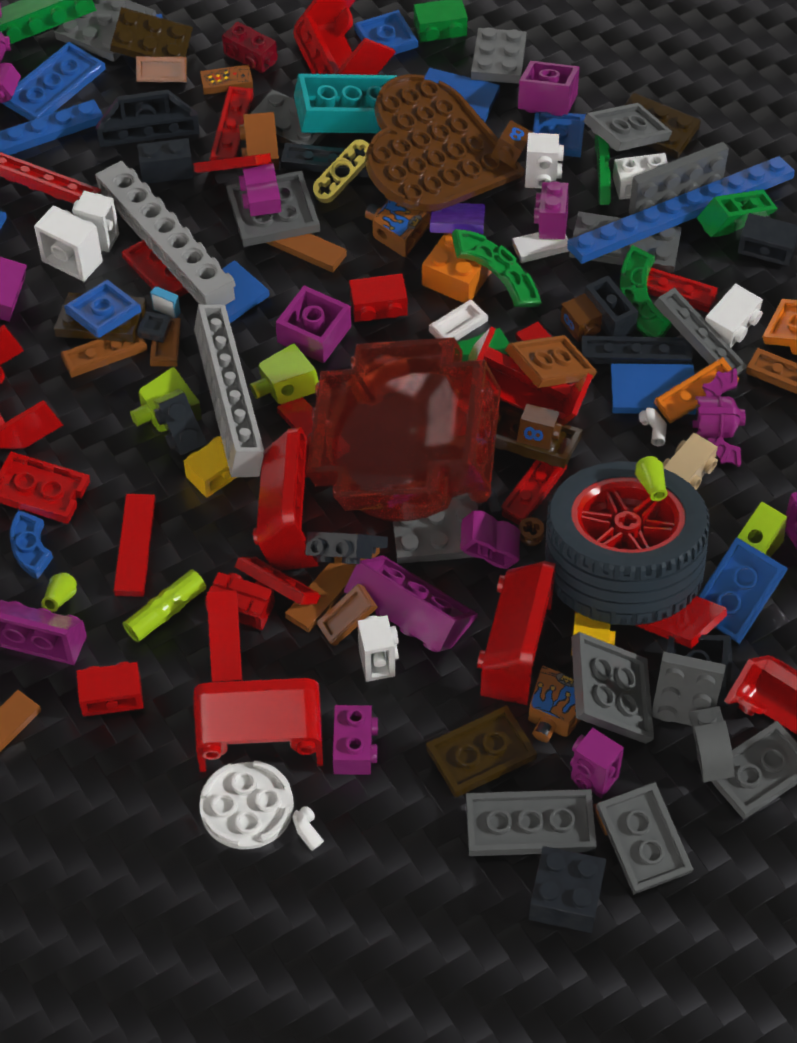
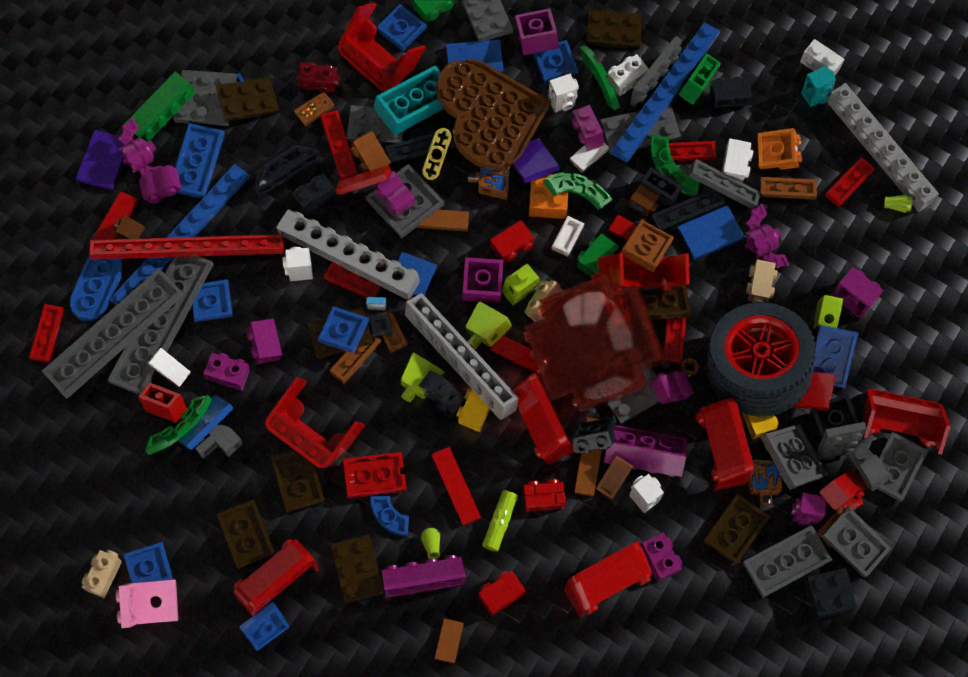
camera: 30 degrees left, 15 degrees up
white brick [34,205,103,282] -> none
dark orange tile [136,56,187,82] -> none
white tile [200,760,294,849] -> none
red tile [207,590,242,682] -> none
red tile [235,557,320,605] -> none
white arm [292,806,324,851] -> none
reddish brown brick [491,120,533,167] -> none
reddish brown brick [516,404,562,450] -> none
dark grey plate [584,103,672,151] -> none
lime cone [635,456,668,501] -> none
white arm [639,408,667,446] -> none
orange tile [654,357,739,424] -> none
none -> lime torso [501,264,541,306]
none -> red piece [820,469,868,510]

